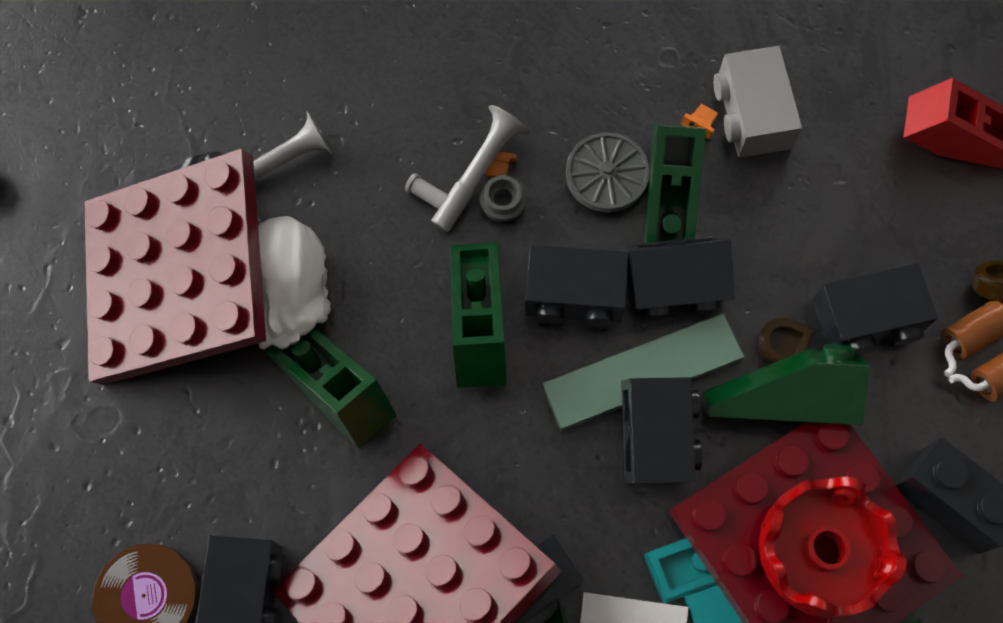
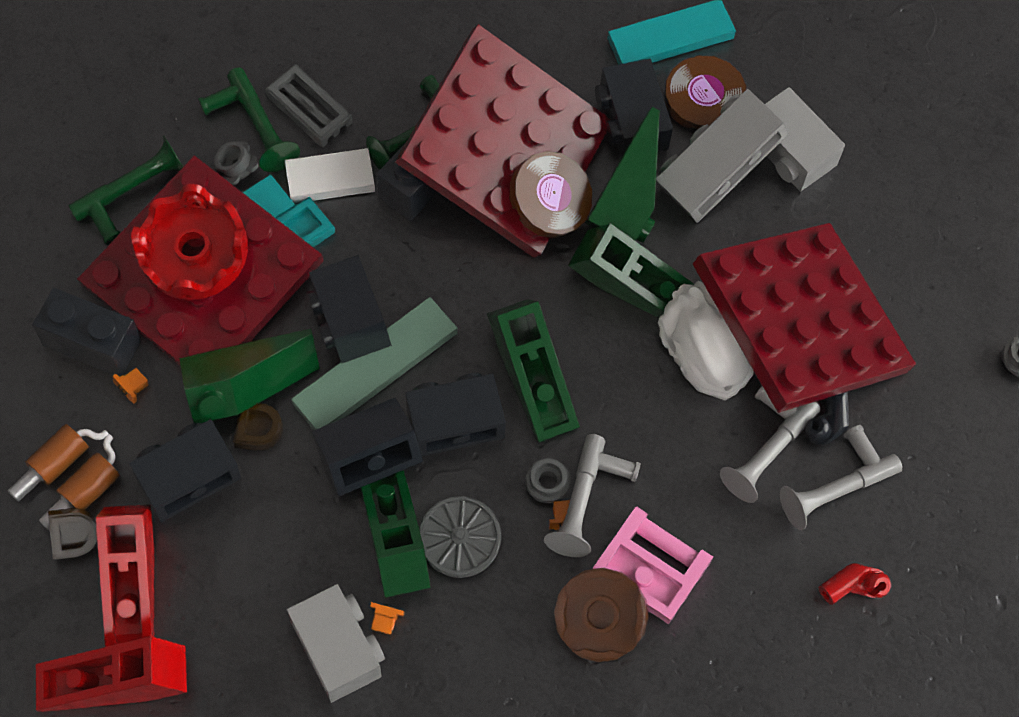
camera: 155 degrees right, 5 degrees down
none -> red slope [96,504,154,647]
none -> orange piece [112,368,149,404]
none -> tile [509,151,592,238]
none -> reddish brown tile [554,567,649,662]
none -> dark green slope [585,107,660,243]
none -> bright pink plate [593,507,713,624]
none -> light grey brick [656,89,788,223]
none -> light grey brick [765,87,845,192]
none -> light grey piece [780,425,902,530]
none -> red arm [818,563,891,605]

